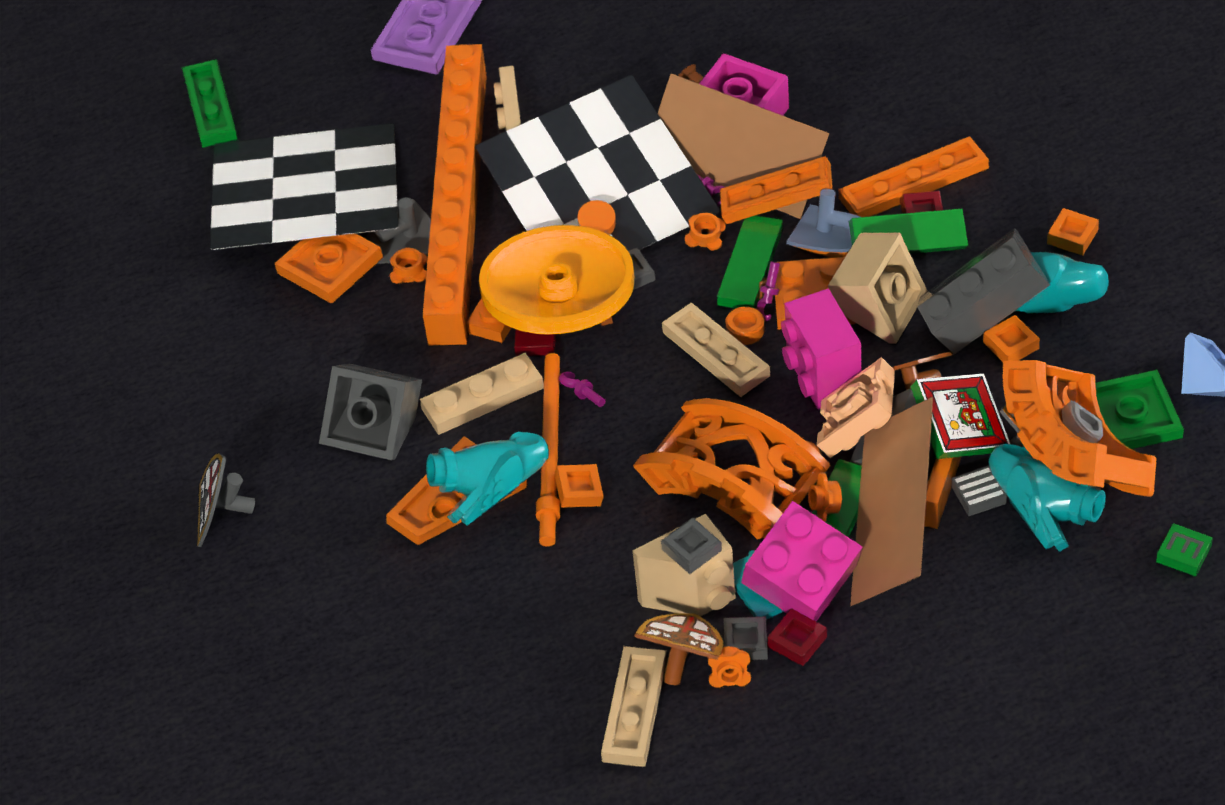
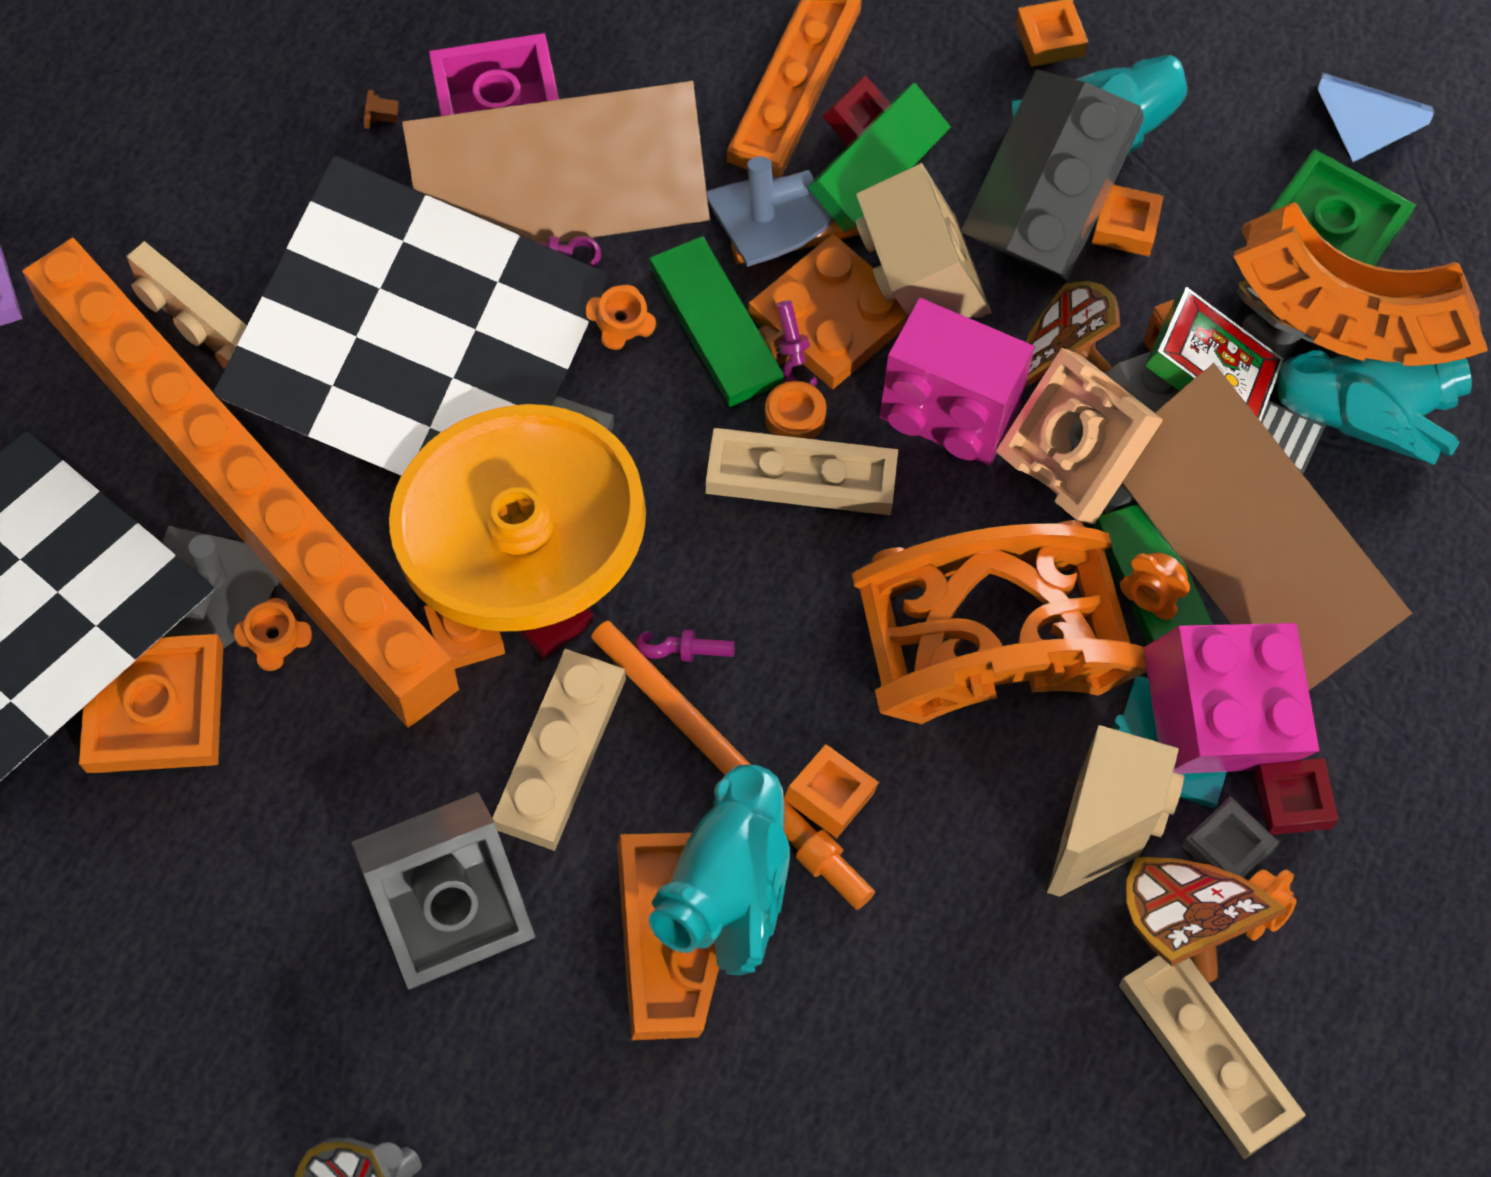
camera: 50 degrees left, 15 degrees up
orange tile [578,200,616,235] -> none
dark grey tile [661,518,722,574] -> none
orange tile [720,156,833,224] -> none
light grey tile [1062,400,1103,443] -> none

